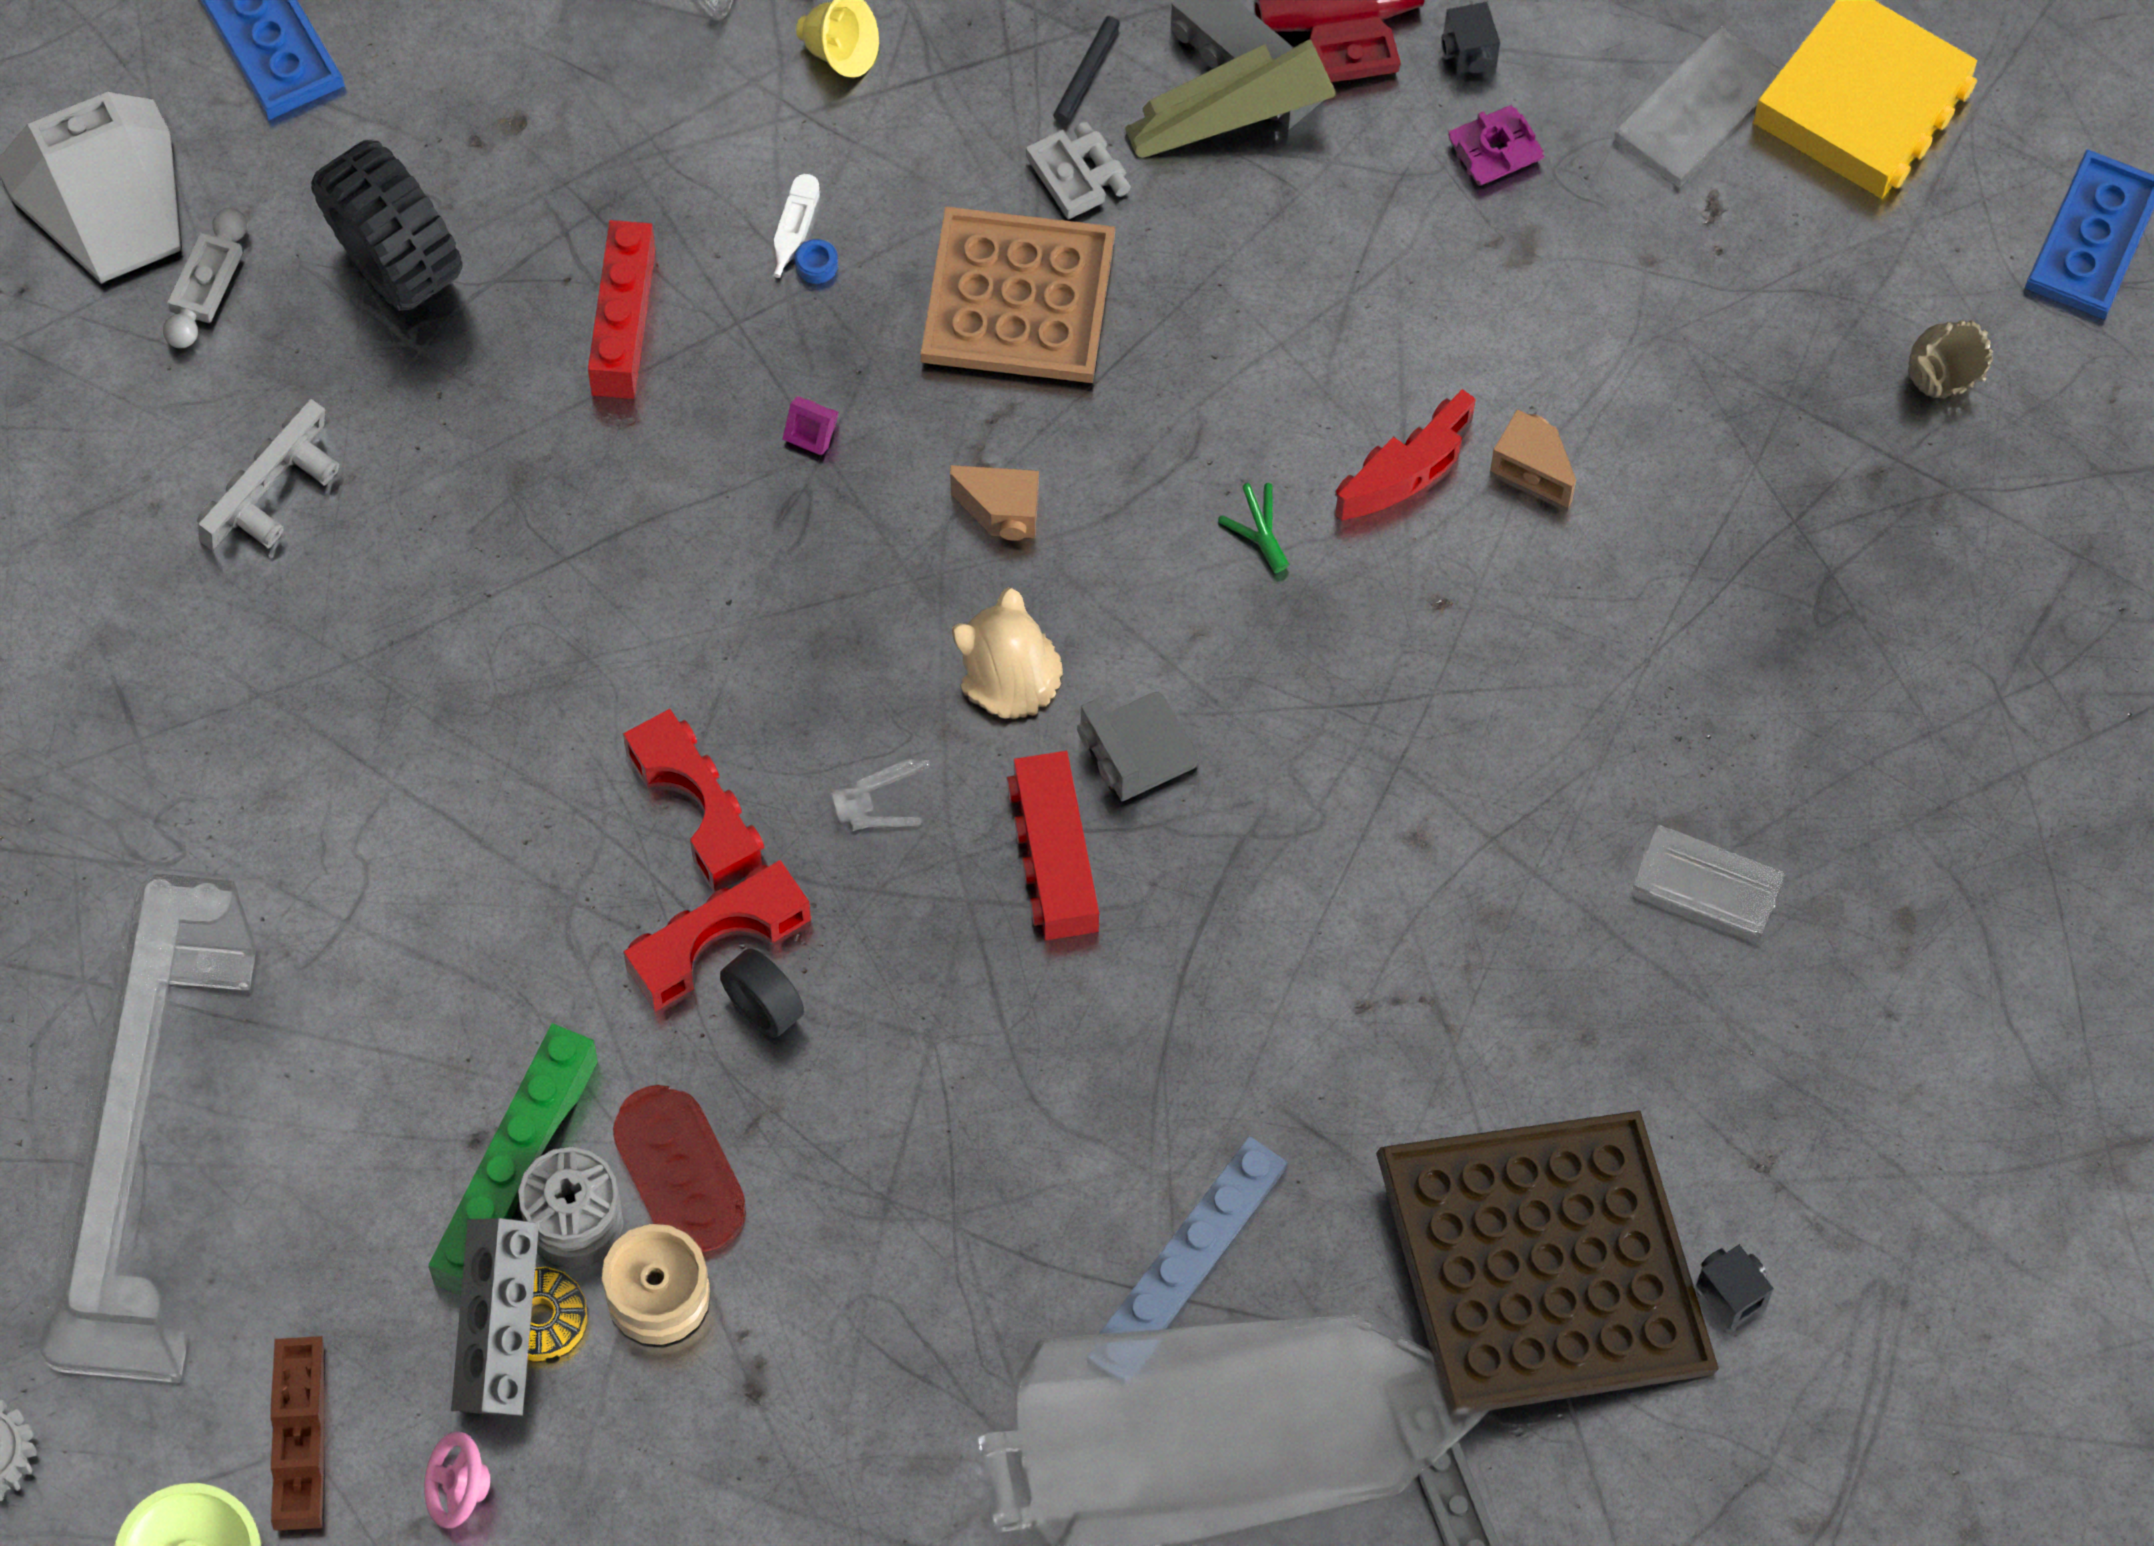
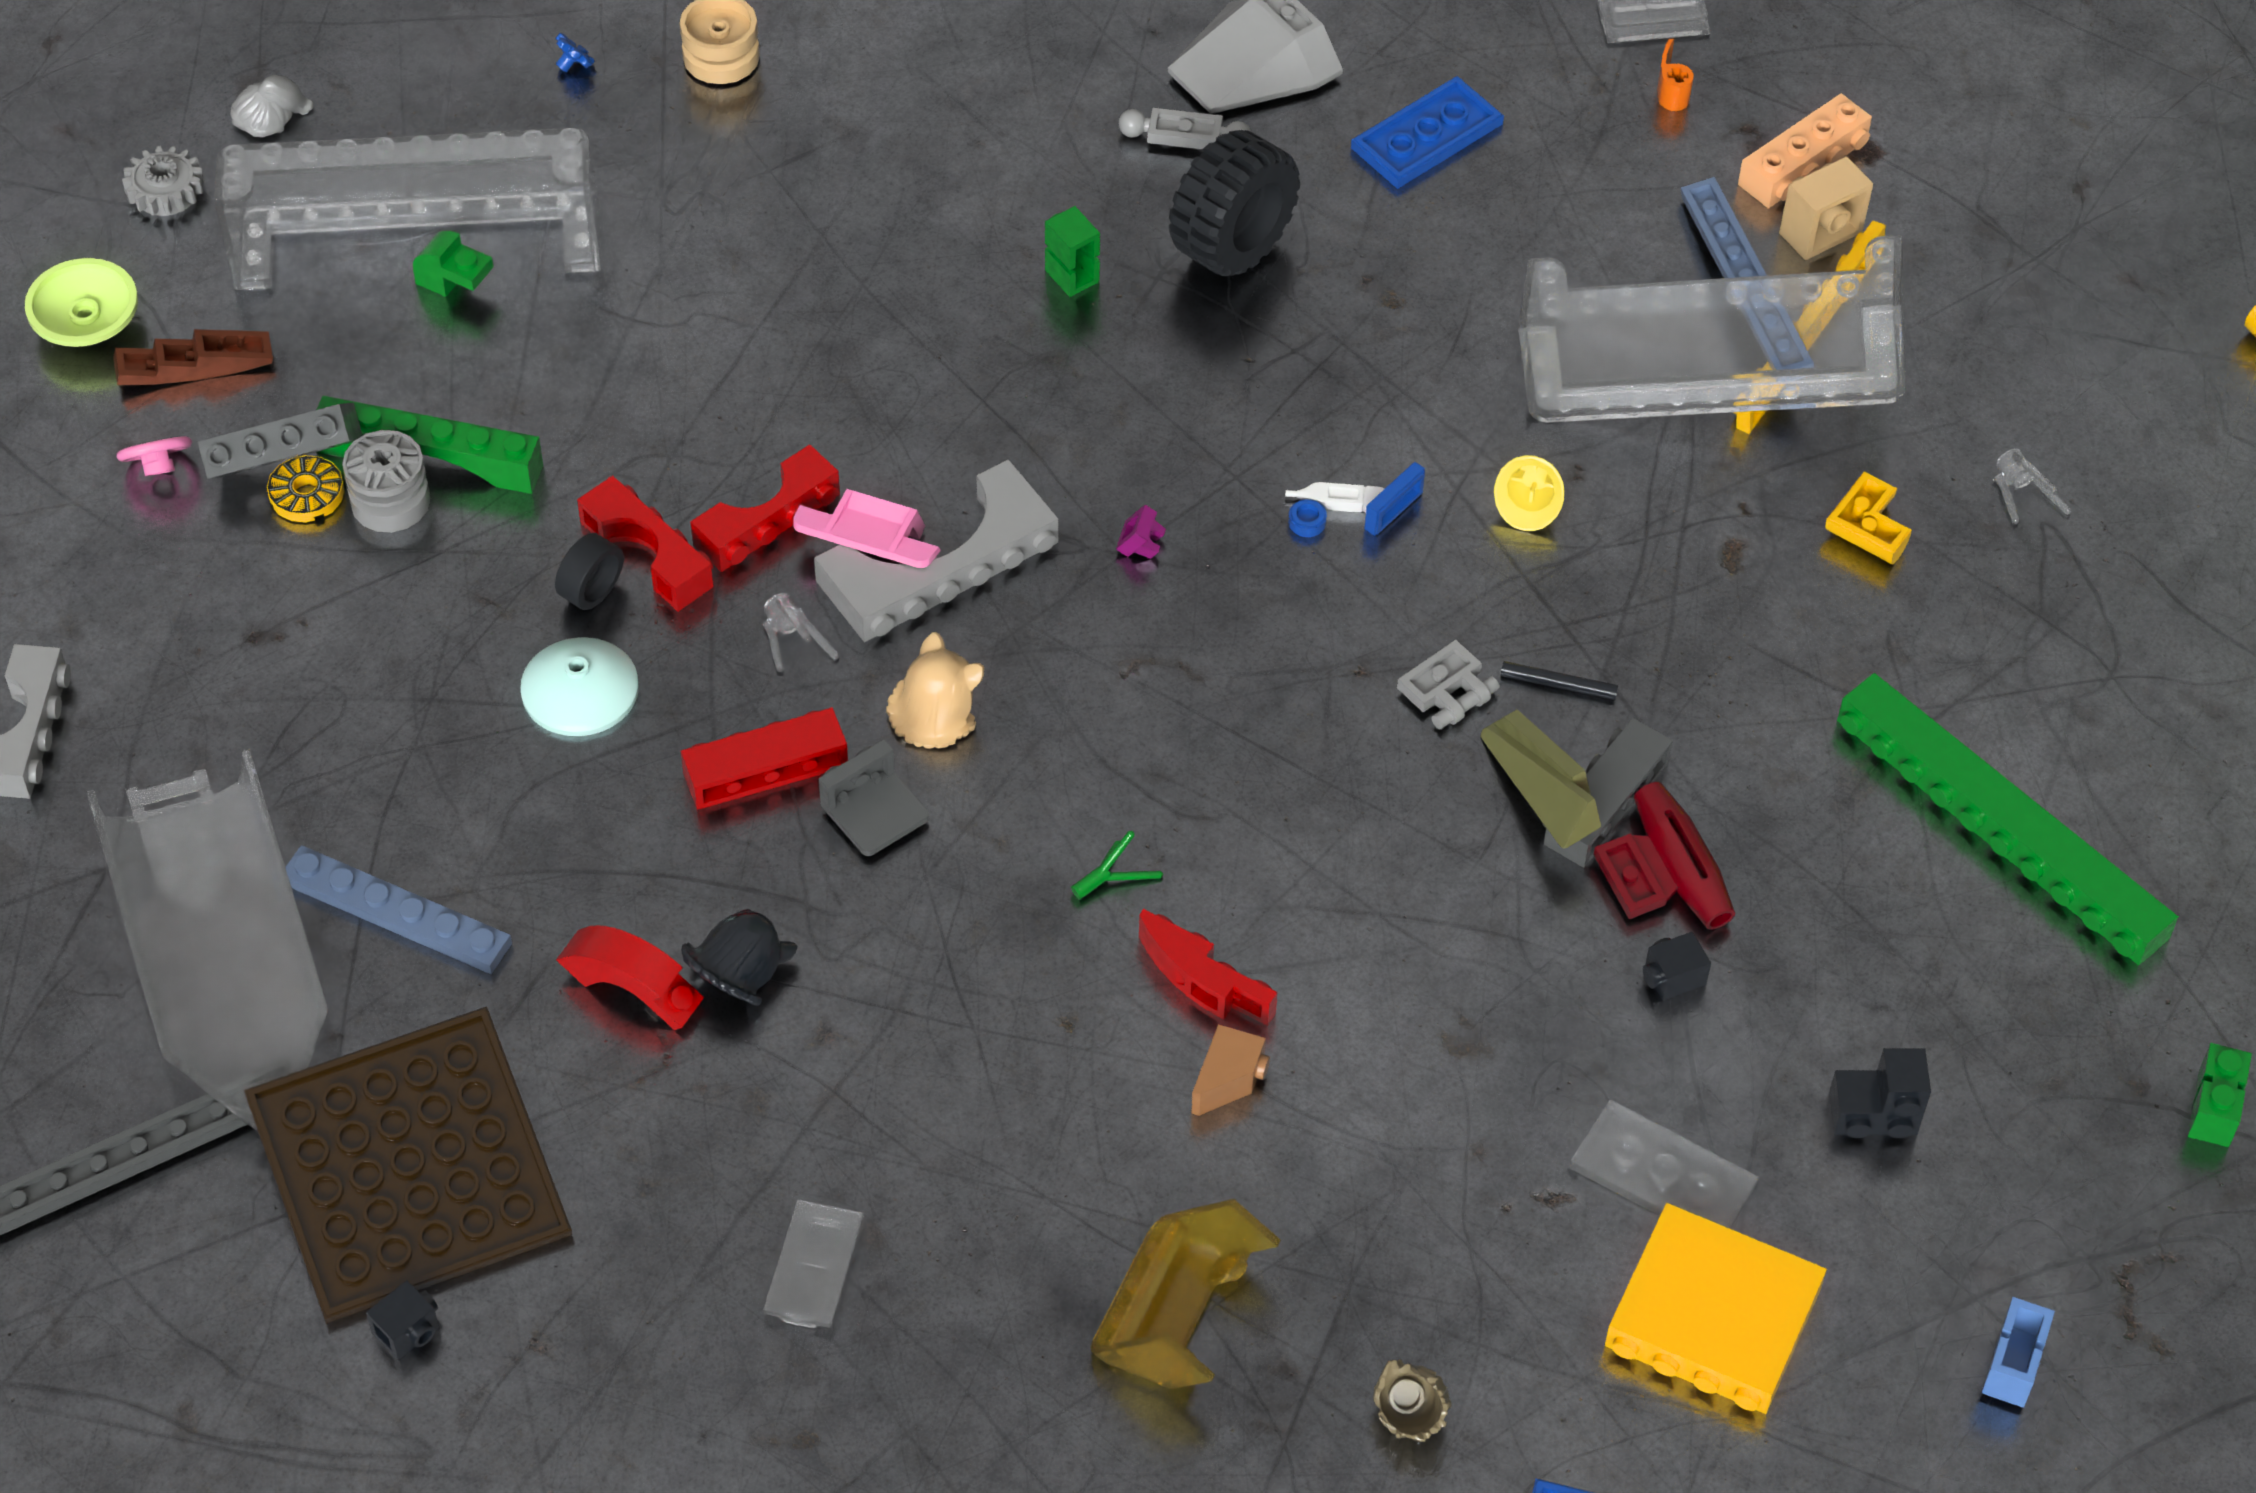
camera: 80 degrees right, 10 degrees down
light grey plate [197,399,339,551] -> none
red brick [588,220,656,399] -> none
tan wheel [602,1224,710,1345] -> none
clear red tile [613,1085,746,1256] -> none
medium nougat plate [921,207,1115,383] -> none
medium nougat slope [950,465,1039,540] -> none
magenta piece [1448,104,1544,186] -> none
none -> green brick [413,231,494,297]
none -> light aqua dish [520,637,639,736]
none -> red arch [556,925,704,1030]
none -> black hair [681,909,798,1006]
none -> bright pink plate [793,489,941,568]
none -> light grey arch [814,459,1058,642]
none -> green piece [1045,206,1100,297]
none -> clear yellow windscreen [1091,1199,1281,1389]
none -> blue tile [1364,462,1425,536]

